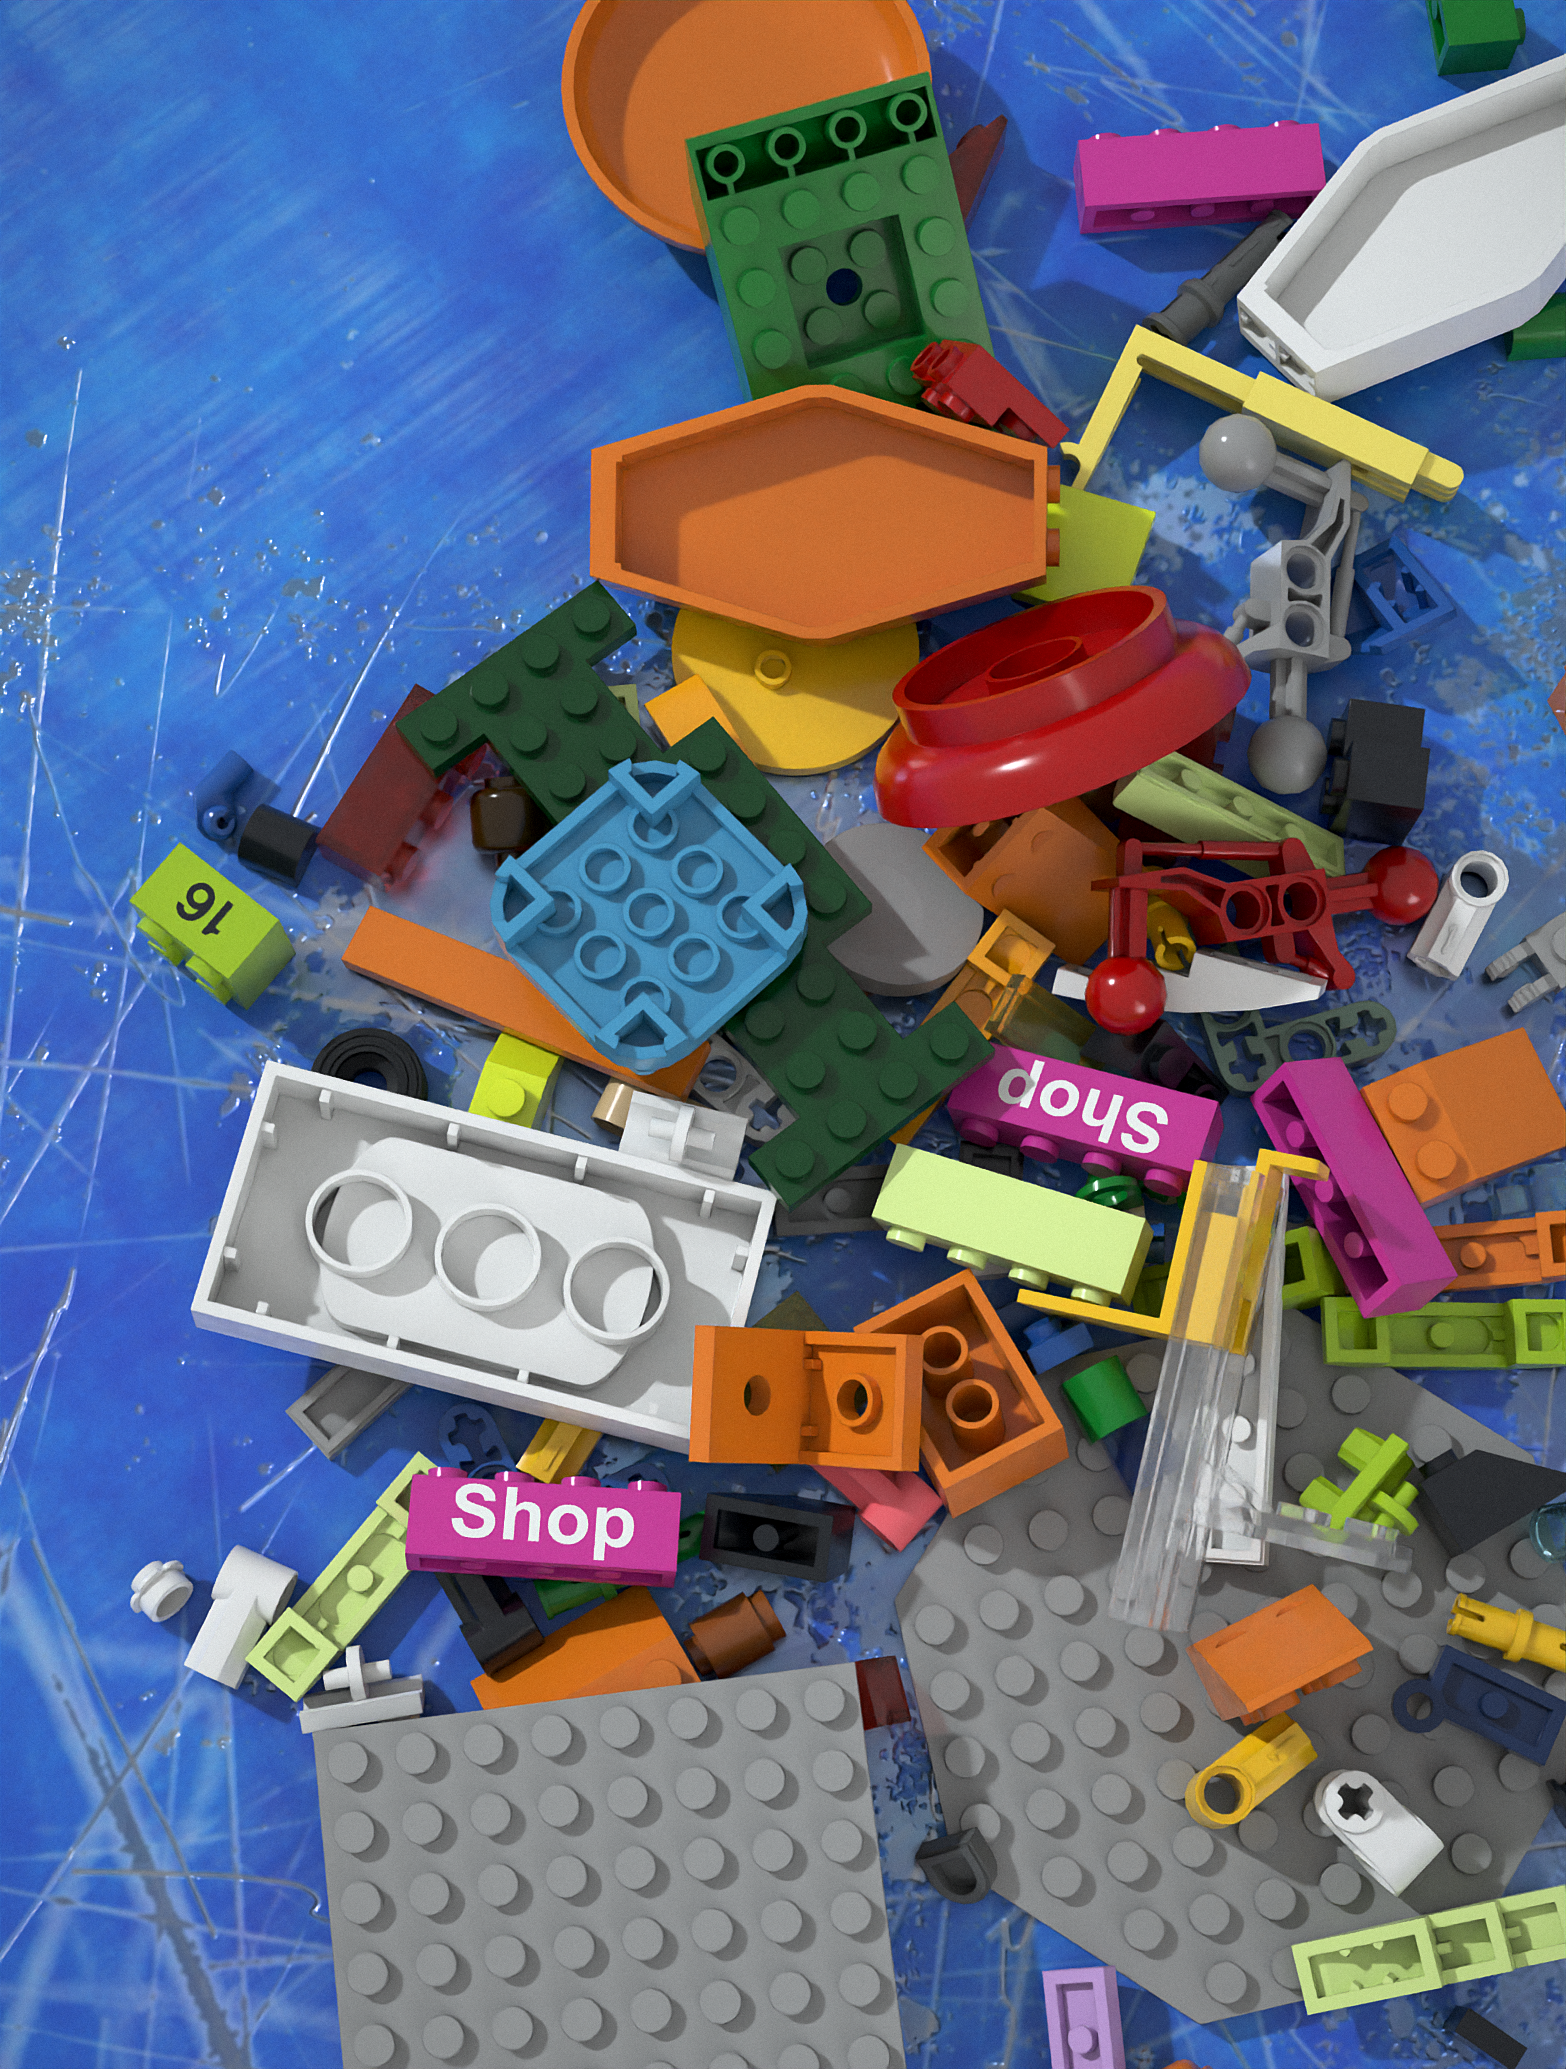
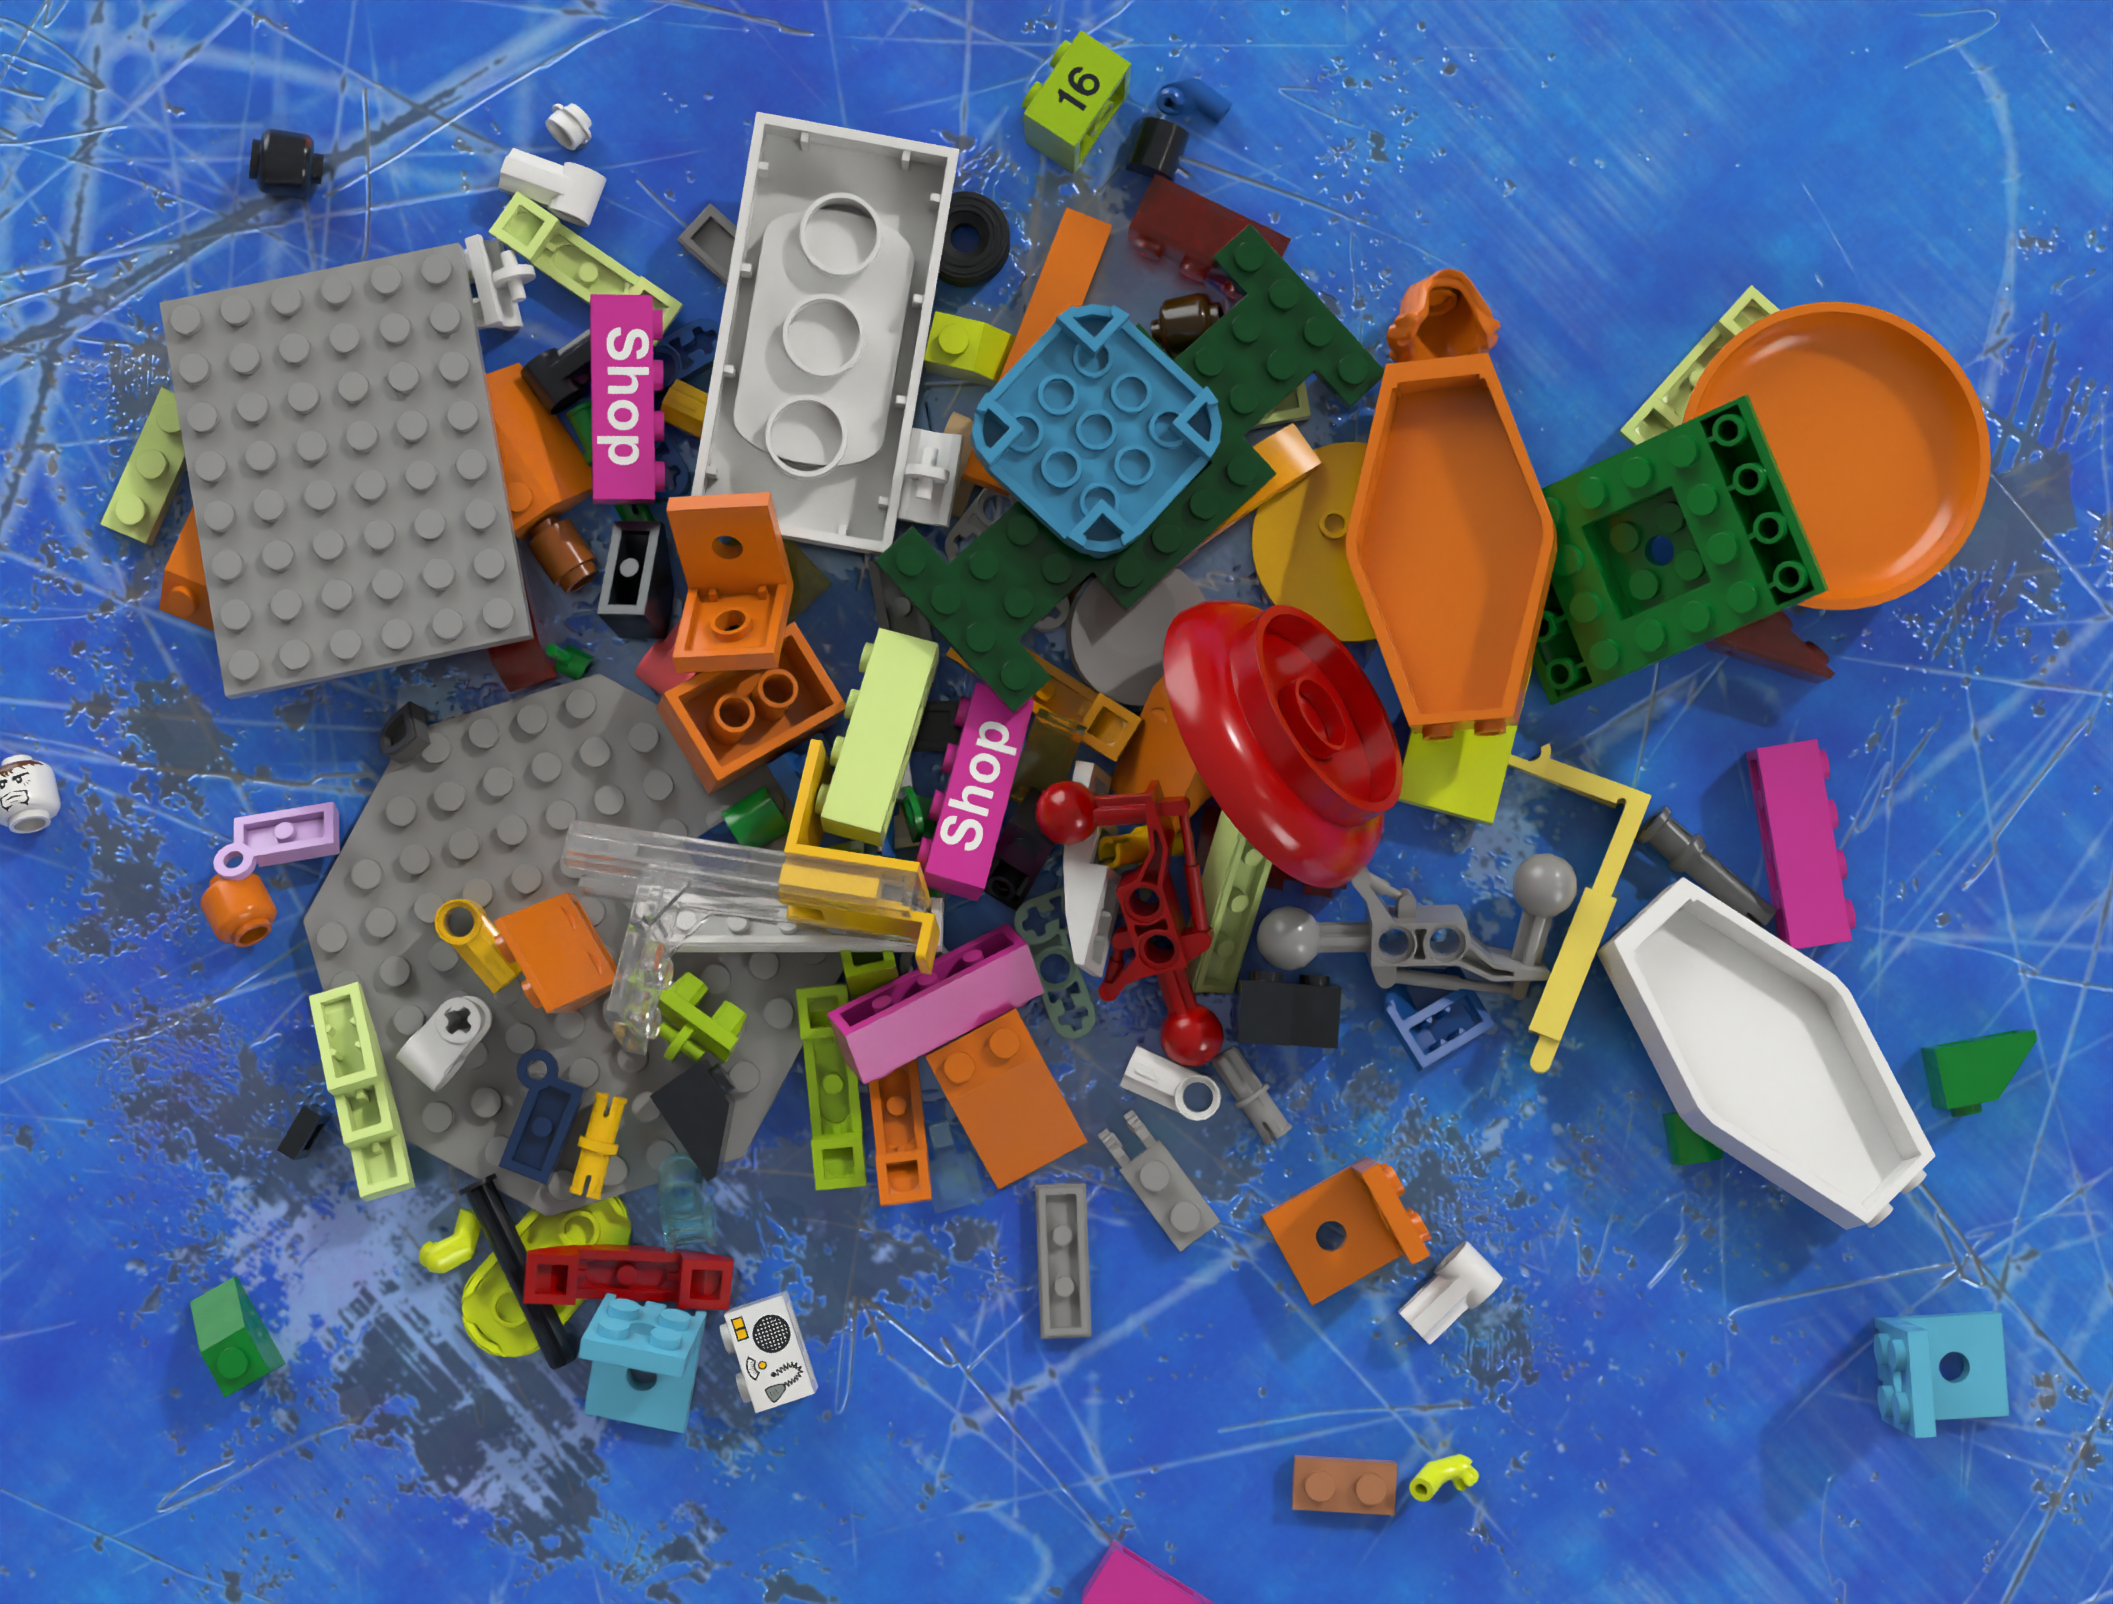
camera: 90 degrees right, 10 degrees up
red plate [910,339,1070,449] -> none
none -> black head [249,129,324,199]
none -> green hand [545,644,595,681]
none -> light grey axle [1213,1047,1292,1145]
none -> orange hair [1386,268,1501,363]
none -> yellowish green slope [1618,285,1781,446]

